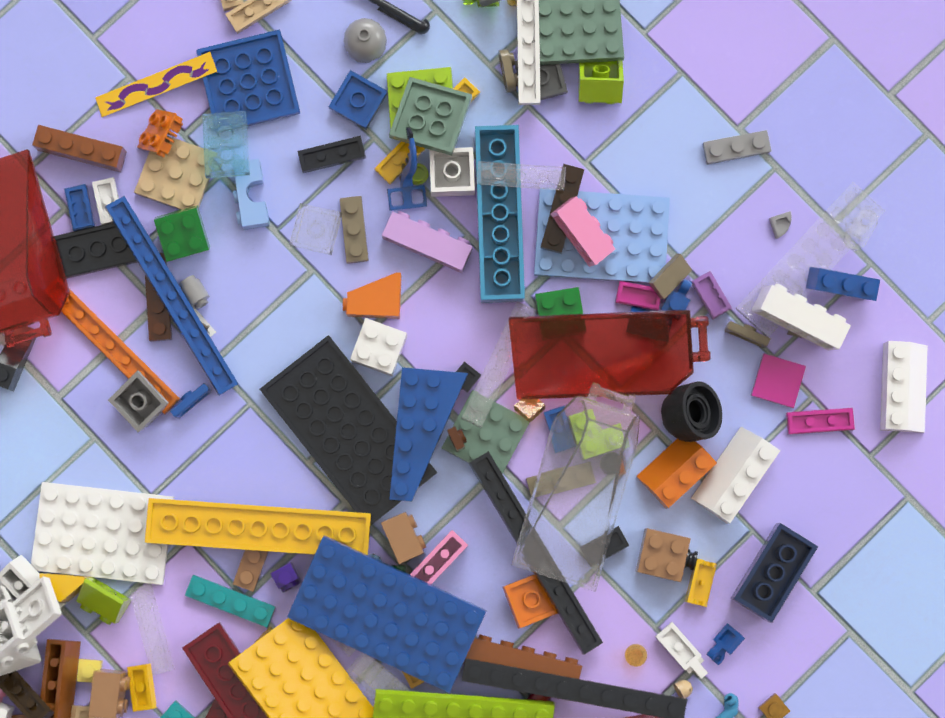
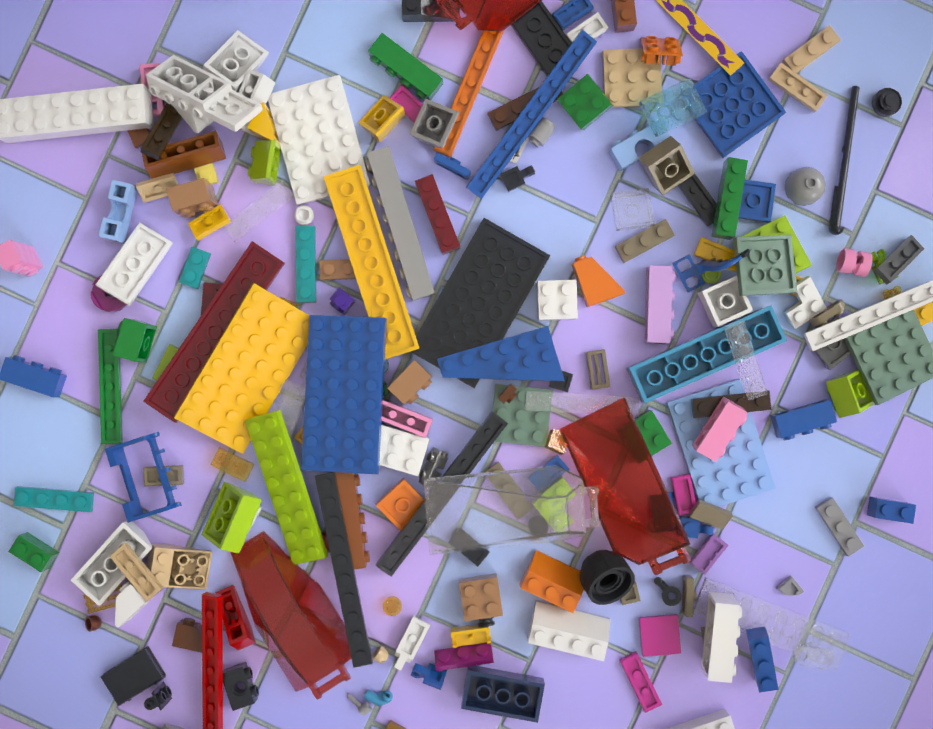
camera: 70 degrees right, 5 degrees up
none -> white plate [295,206,314,225]
none -> yellow slope [358,95,405,143]
none -> light grey brick [365,146,435,301]
none -> green brick [368,33,443,101]
none -> white brick [379,424,430,476]
none -> dark pink tile [390,85,423,123]
none -> dark red brick [415,174,460,255]
none -> flat silver hinge [418,447,448,489]
none -> magenta plate [434,643,494,671]
none -> black plate [500,165,535,192]
none -> dark tan tile [586,349,610,390]
none -> dark tan tile [620,581,641,605]
none -> dark tan brick [639,136,695,195]
none -> black plate [654,577,682,606]
none -> green brick [711,157,748,240]
none -> blue brick [770,400,837,441]
none -> white plate [783,276,827,329]
none -> bright pink wheel [836,248,872,277]
none -> blue brick [867,496,916,524]

